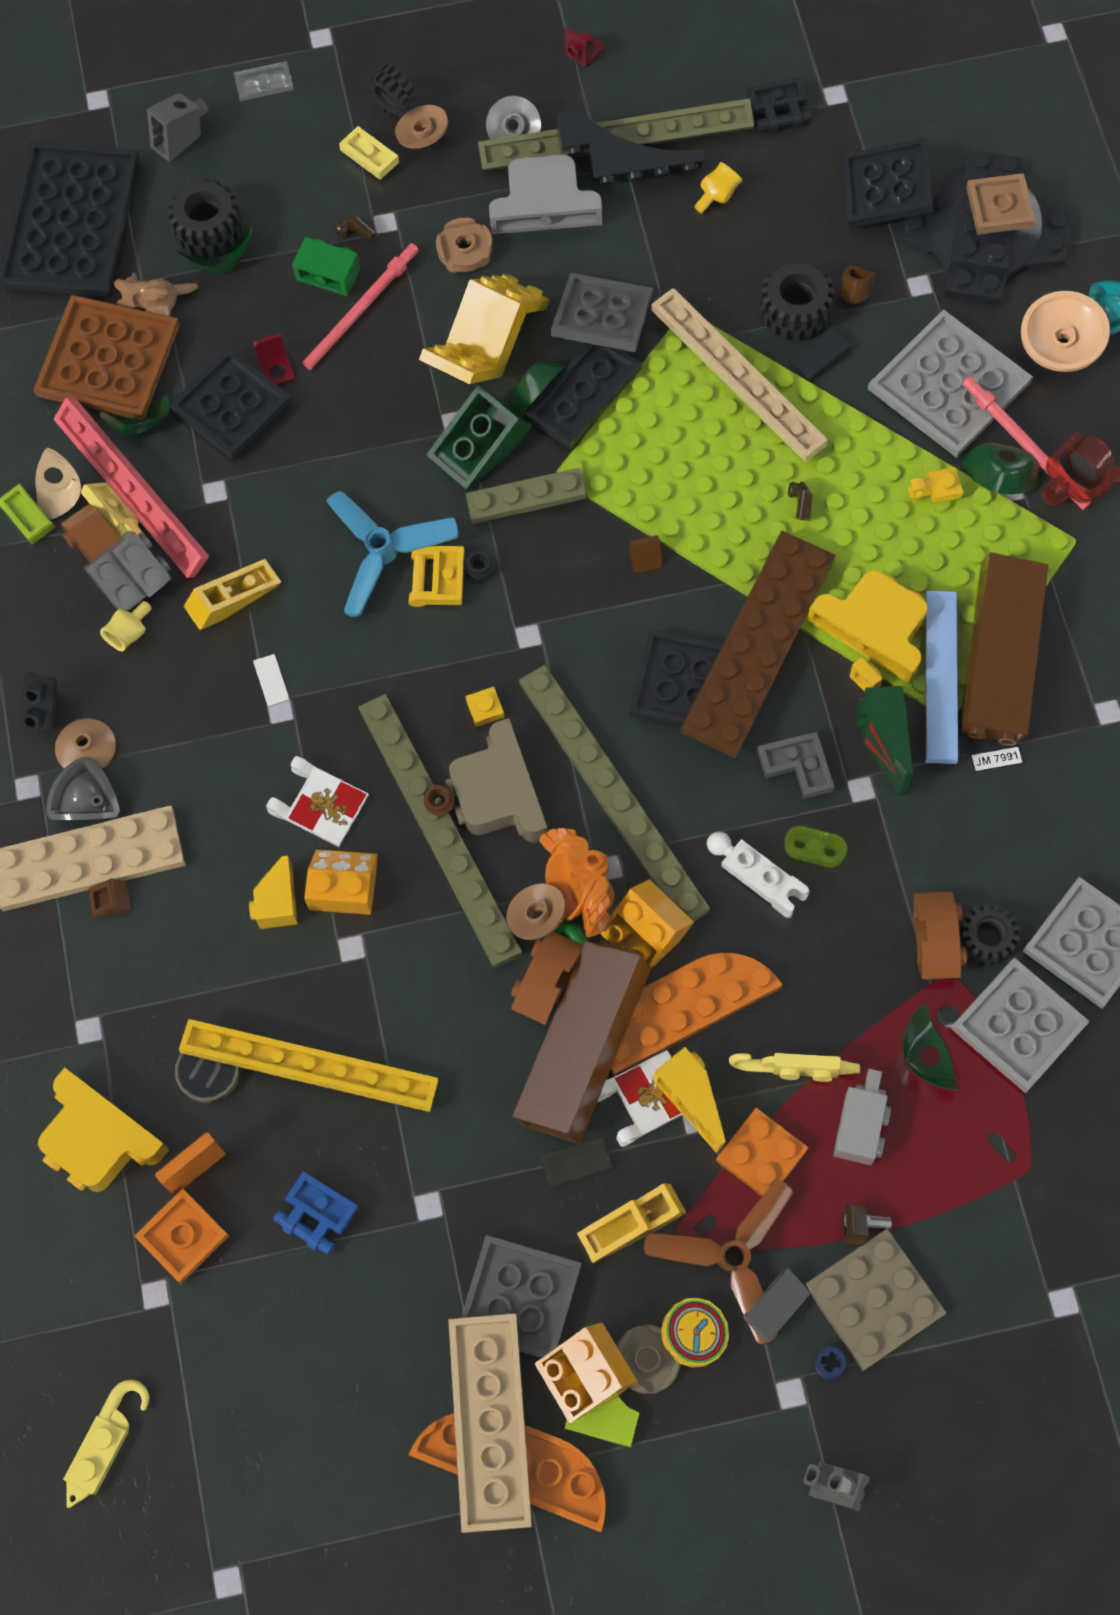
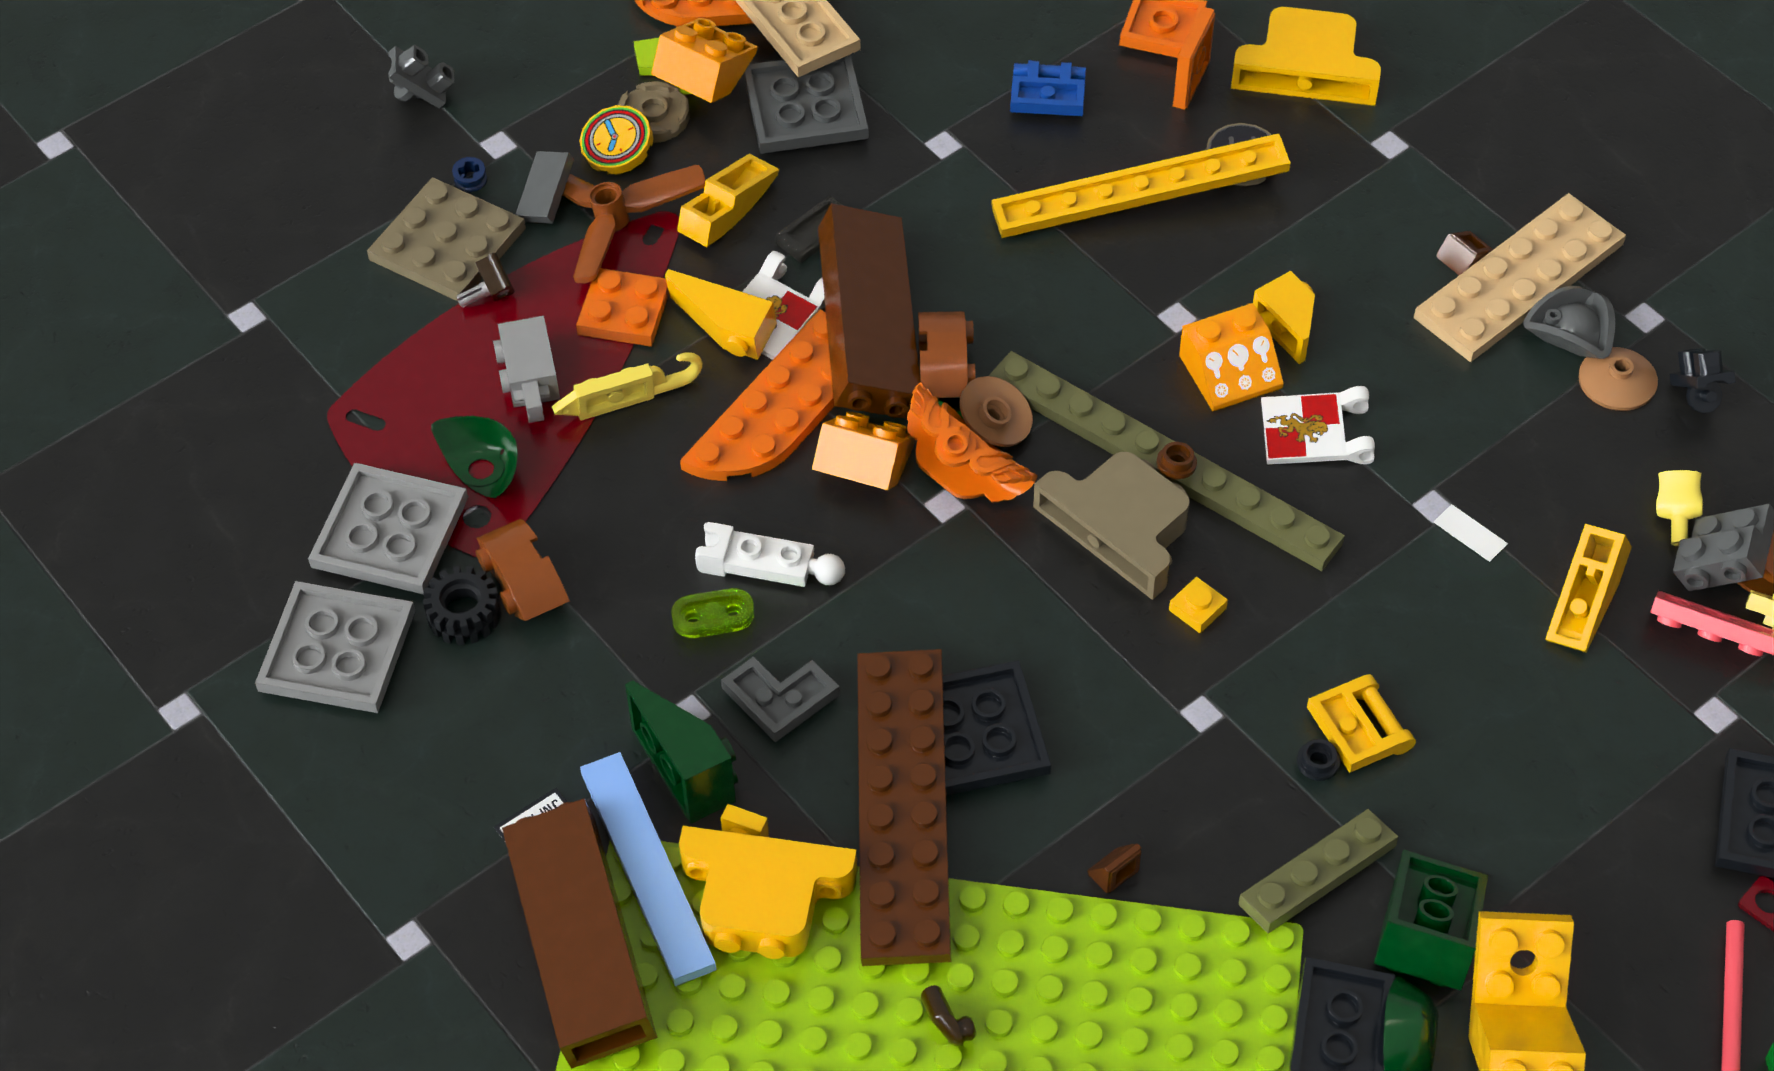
camera: 150 degrees right, 15 degrees down
dark azure piece [327,491,459,617] -> none
olive plate [519,665,710,921] -> none

